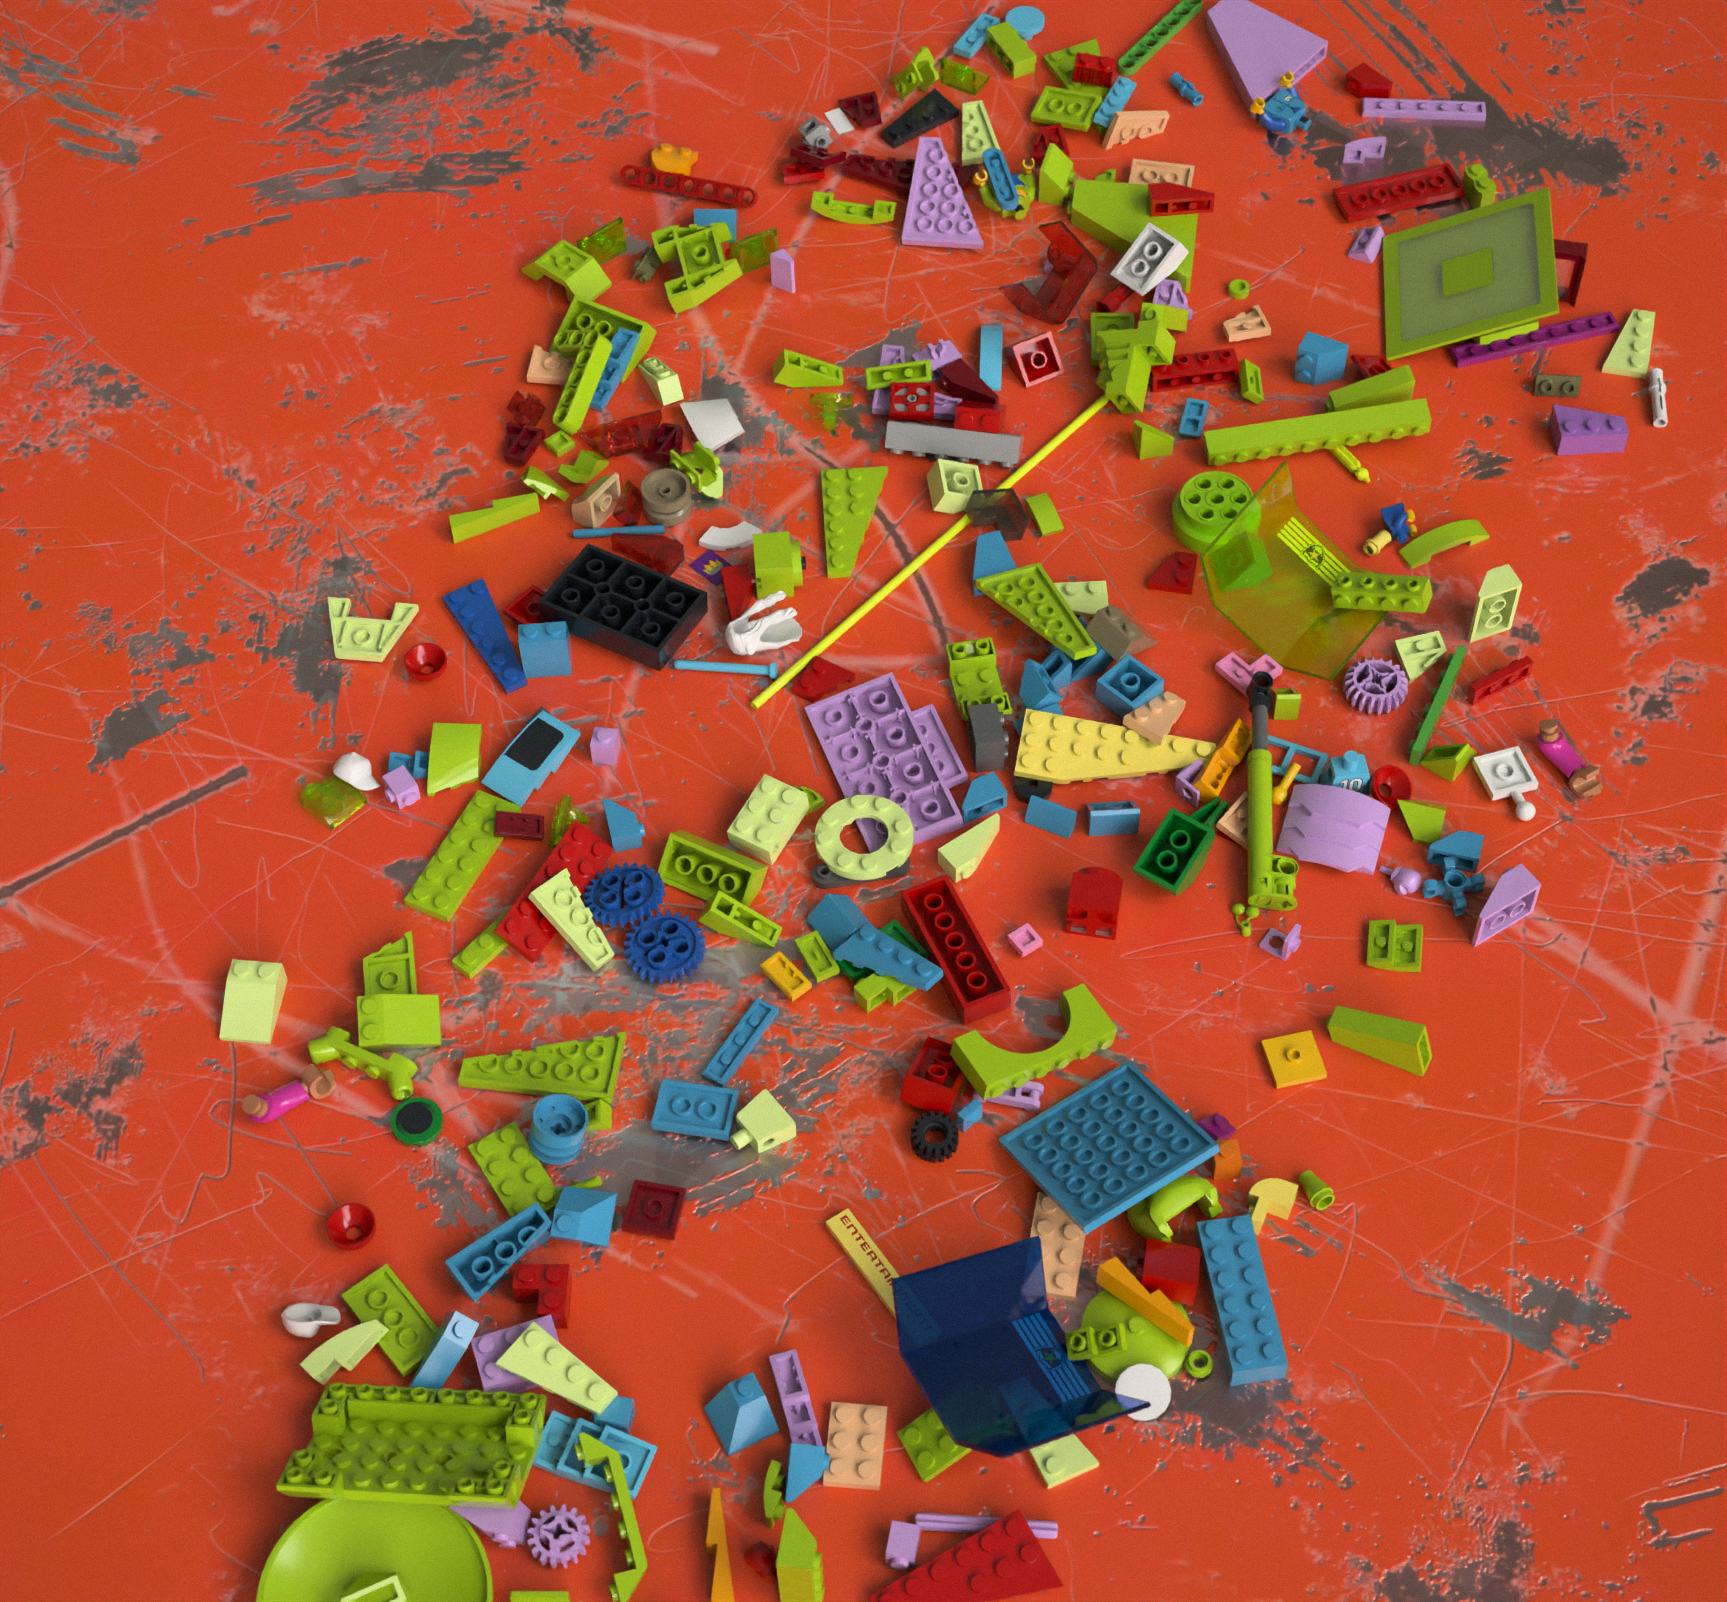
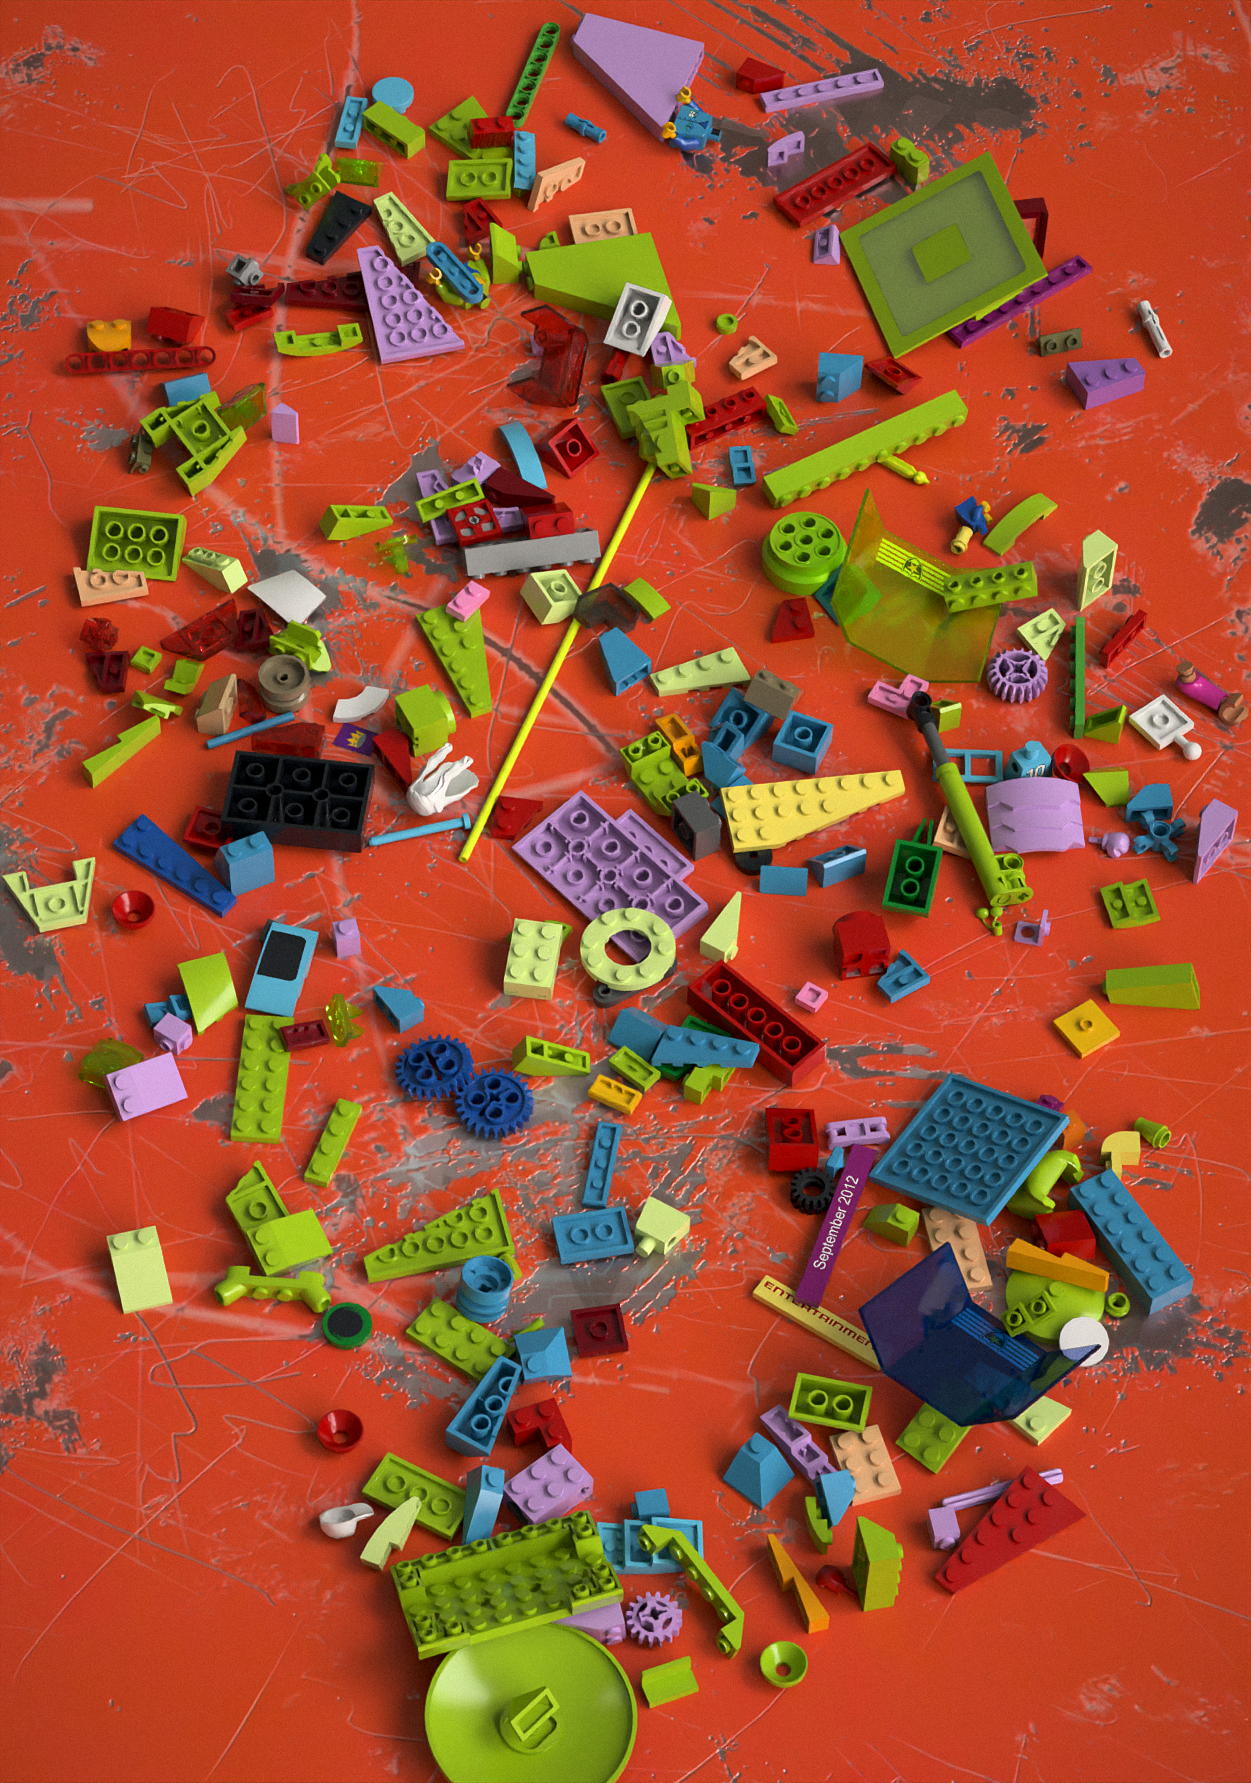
camera: 25 degrees left, 0 degrees up
piece [242,1063,337,1123] -> none
white piece [333,752,381,791] -> none
red plate [493,820,615,963] -> none
yellowish green wing [495,1321,618,1416] -> none
lime slope [521,239,612,302] -> none
yellowish green wing [528,868,615,972] -> none
lime beam [552,330,612,435] -> none
clear neon green slope [576,217,627,266] -> none
dark azure slope [589,327,640,412] -> none
lime slope [658,830,768,907] -> none
white sticker [824,108,854,134] -> none
dark red wing [838,91,882,128] -> none
lime arch [950,983,1117,1101] -> none
dark azure slope [962,771,1008,825] -> none
lime wing [975,562,1097,660] -> none
light nougat wing [1122,691,1186,746] -> none
red slope [1147,182,1215,217] -> none
lavender bracket [1175,759,1202,808] -> none
light orange slope [1191,718,1252,804] -> none
yellow bar [1272,762,1301,805] -> none
lime slope [1324,365,1415,413] -> none
yellowish green wing [1602,309,1656,379] -> none
none -> lavender slope [103,1052,188,1123]
none -> red slope [145,306,204,346]
none -> bright pink plate [445,580,490,622]
none -> light orange slope [655,713,704,776]
none -> lime slope [788,1372,873,1433]
none -> magenta tile [795,1144,877,1308]
none -> lime slope [863,1203,920,1248]
none -> dark azure wing [877,949,930,1004]

